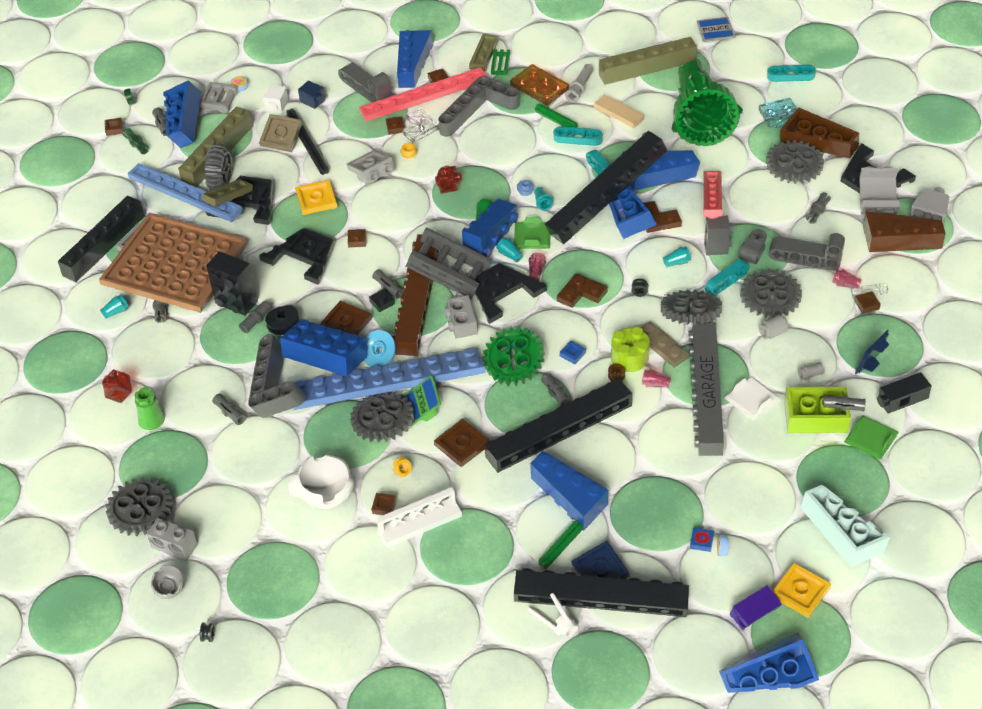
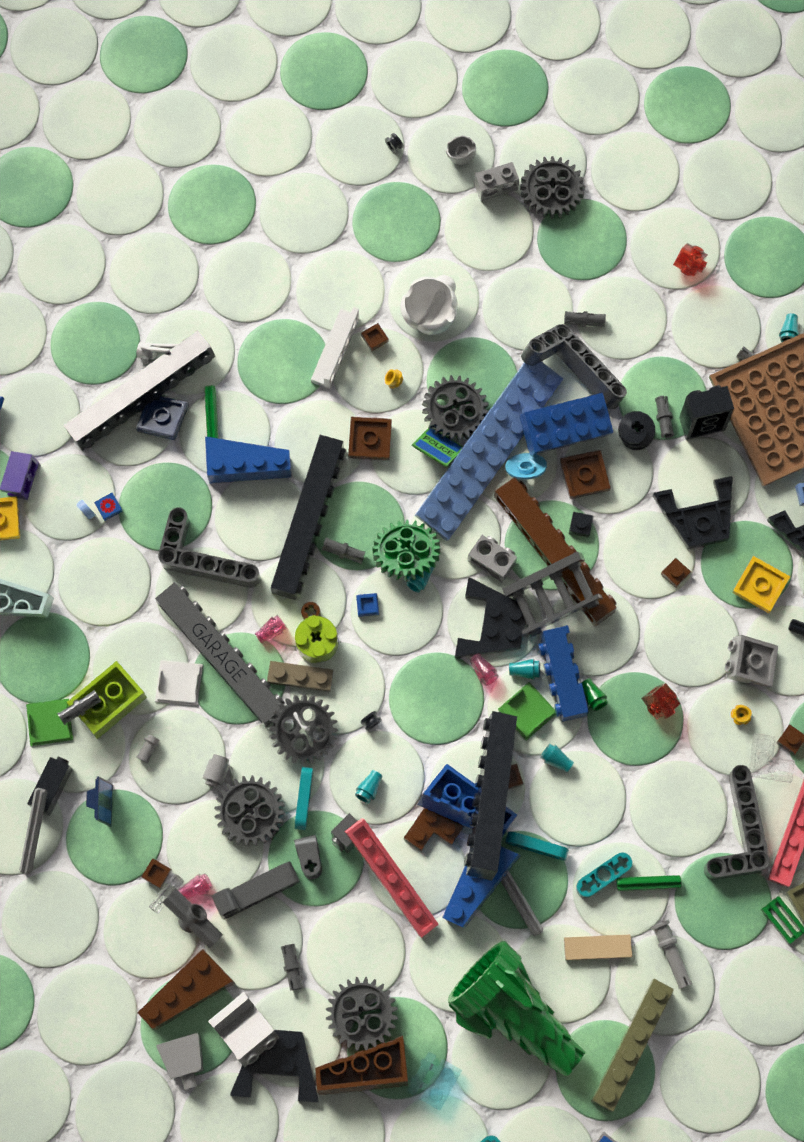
camera: 135 degrees right, 25 degrees up
bright green plant [134,387,165,430] -> none
dark grey pin [372,269,404,299] -> none
clear orange plate [510,64,569,106] -> none
medium blue plate [517,180,534,196] -> none
reddish brown plate [557,273,608,308] -> none
none -> light grey axle [19,788,48,874]
none -> dark grey beam [158,507,261,588]
none -> dark grey piece [162,888,223,949]

